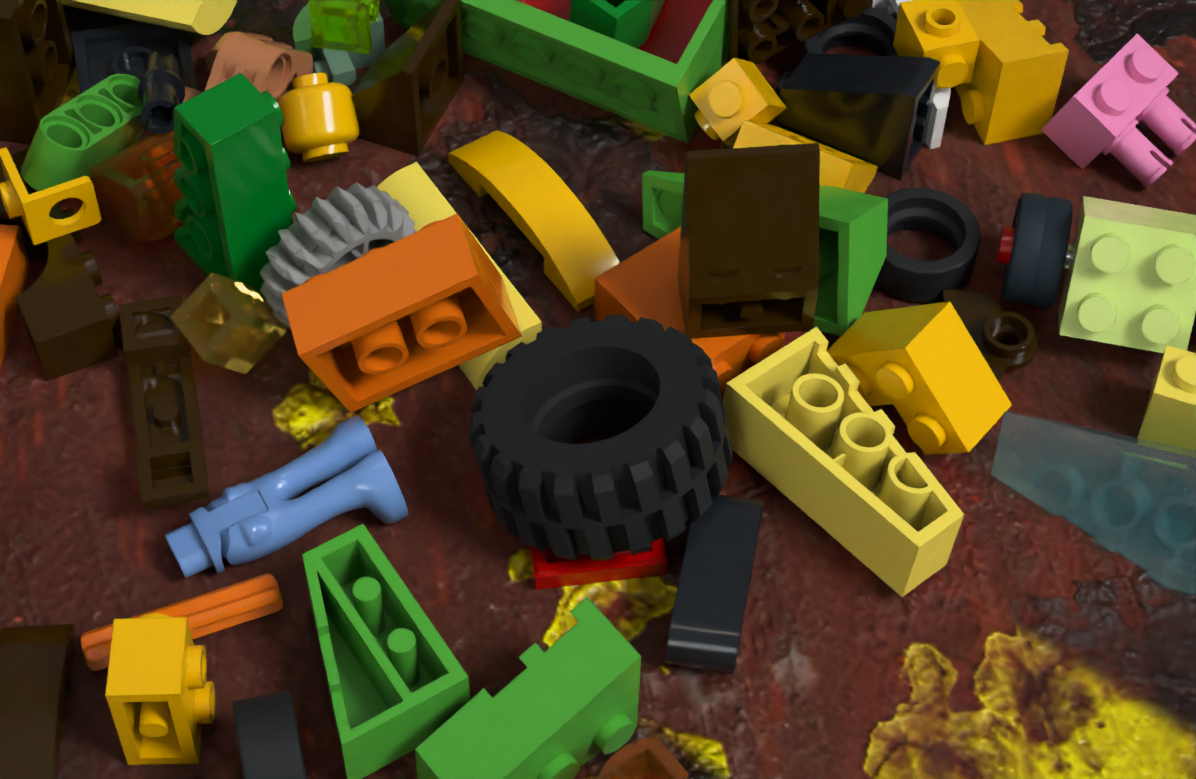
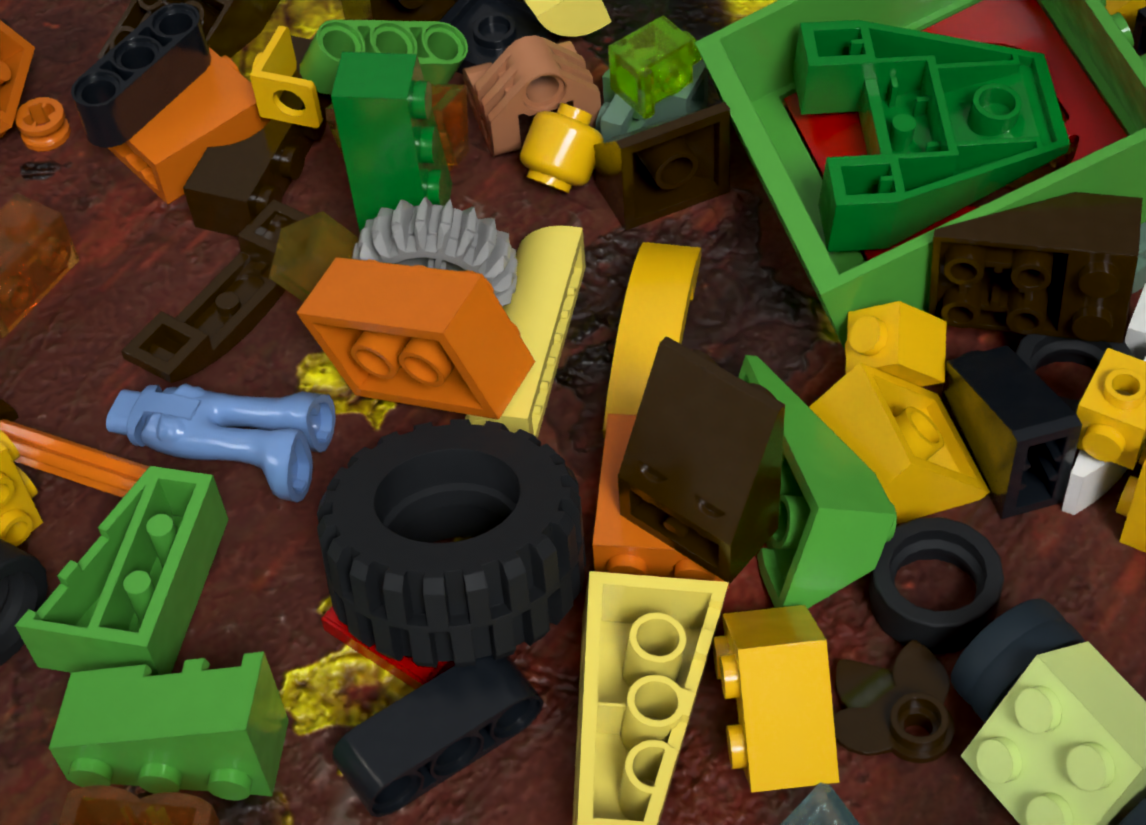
camera: 50 degrees right, 0 degrees up
black axle [137,52,185,134] -> none

